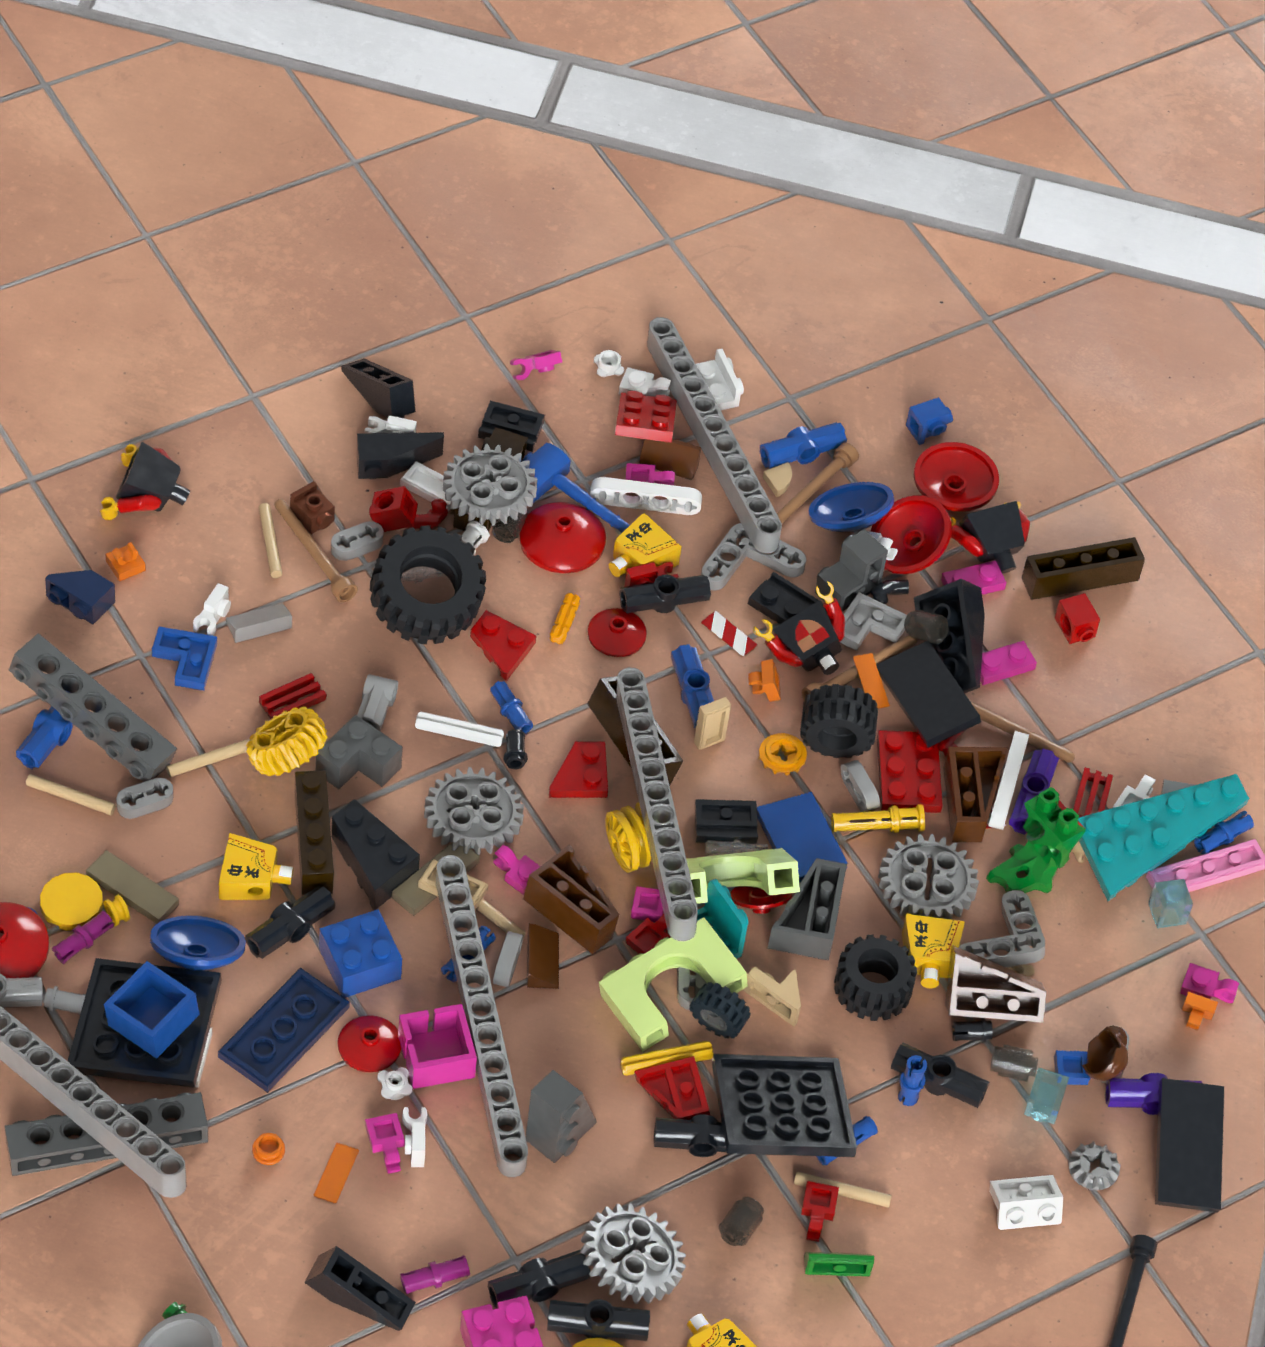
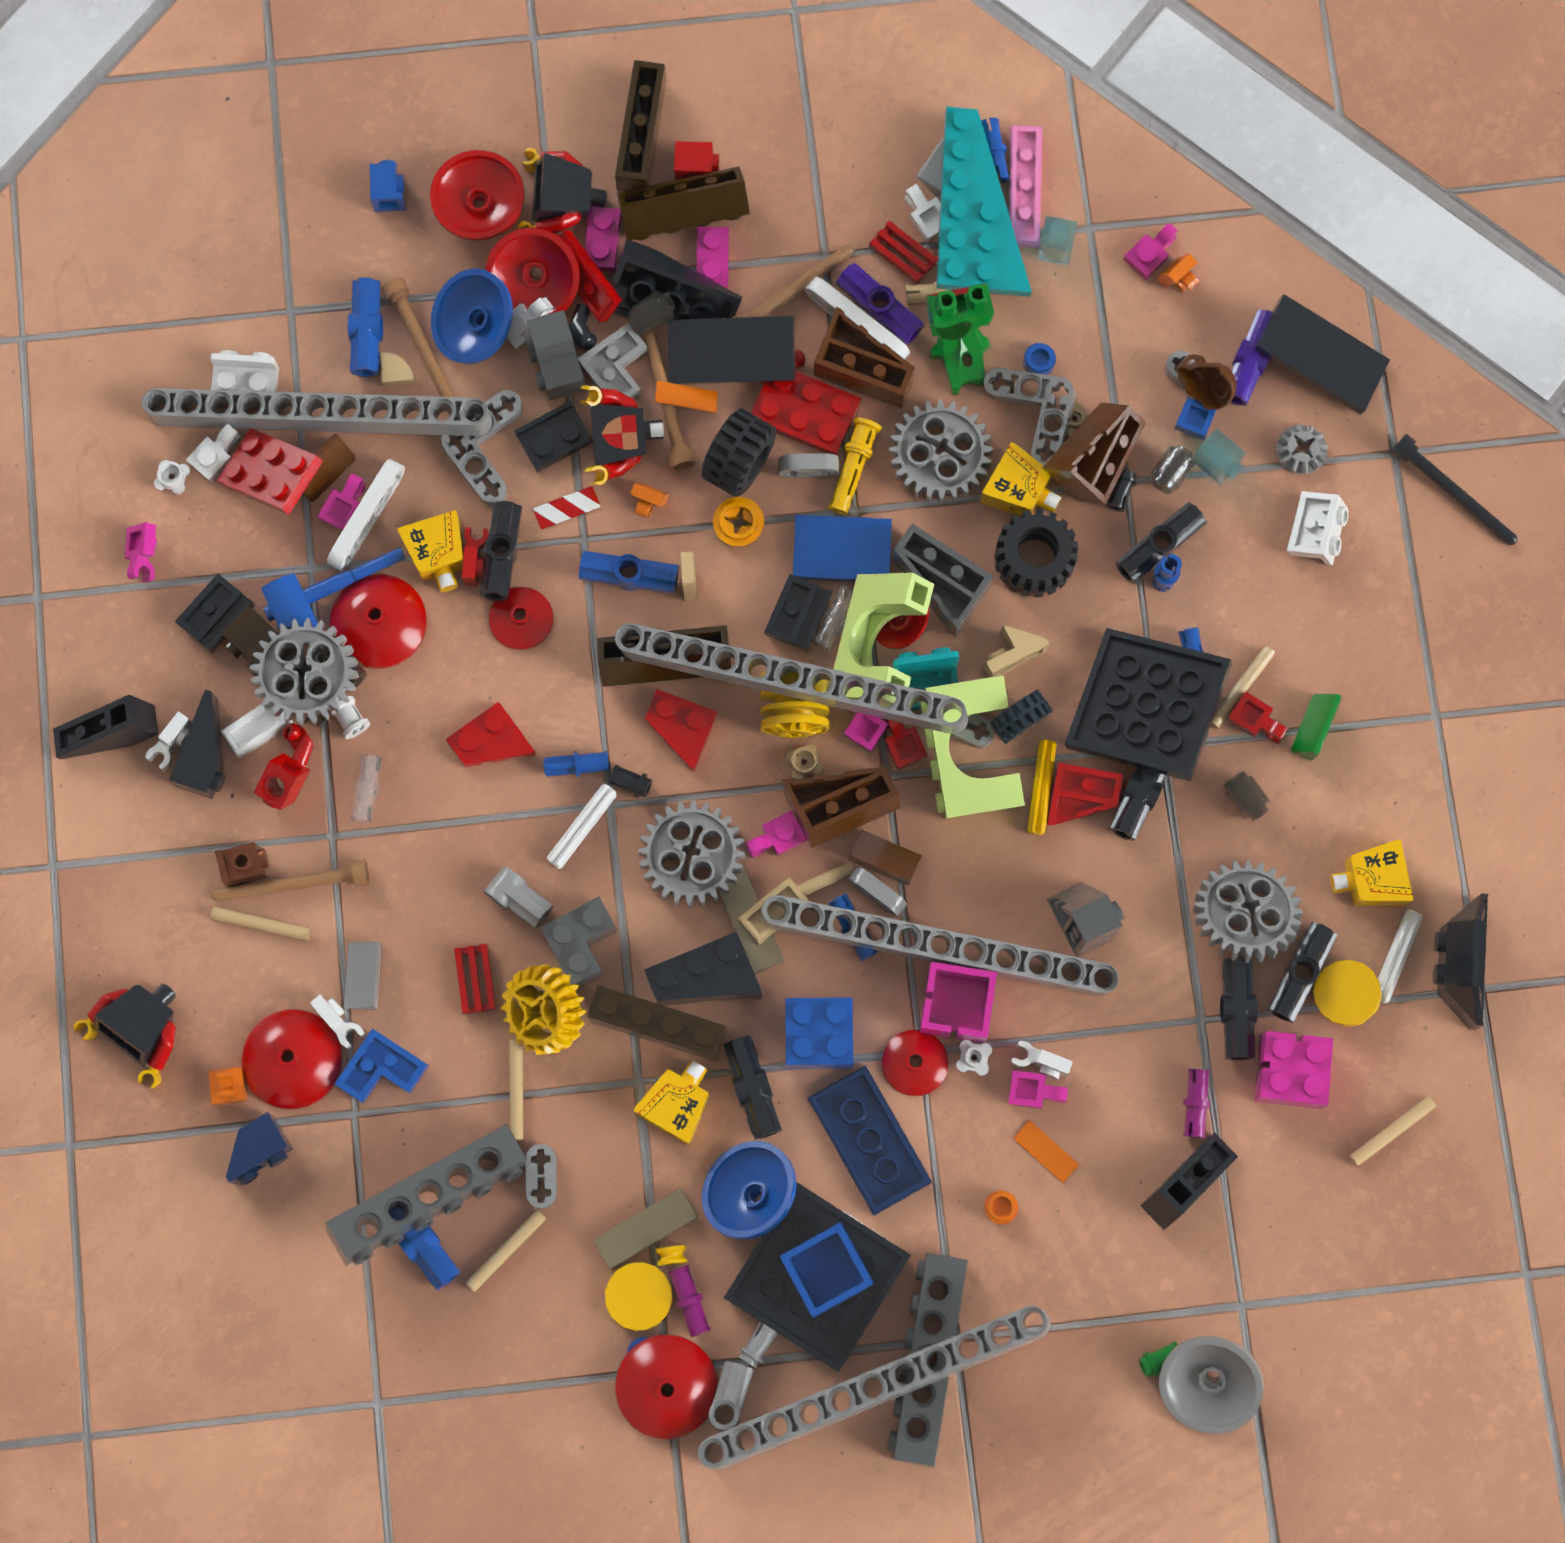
camera: 60 degrees left, 25 degrees up
light grey beam [331,521,384,561] -> none
black tyre [369,526,486,644] -> none
light orange axle [549,593,580,644] -> none
none -> red dish [242,1009,342,1110]
none -> red tile [559,230,622,323]
none -> dark brown brick [617,166,750,240]
none -> tan plate [786,744,823,780]
none -> blue tile [1023,343,1056,375]

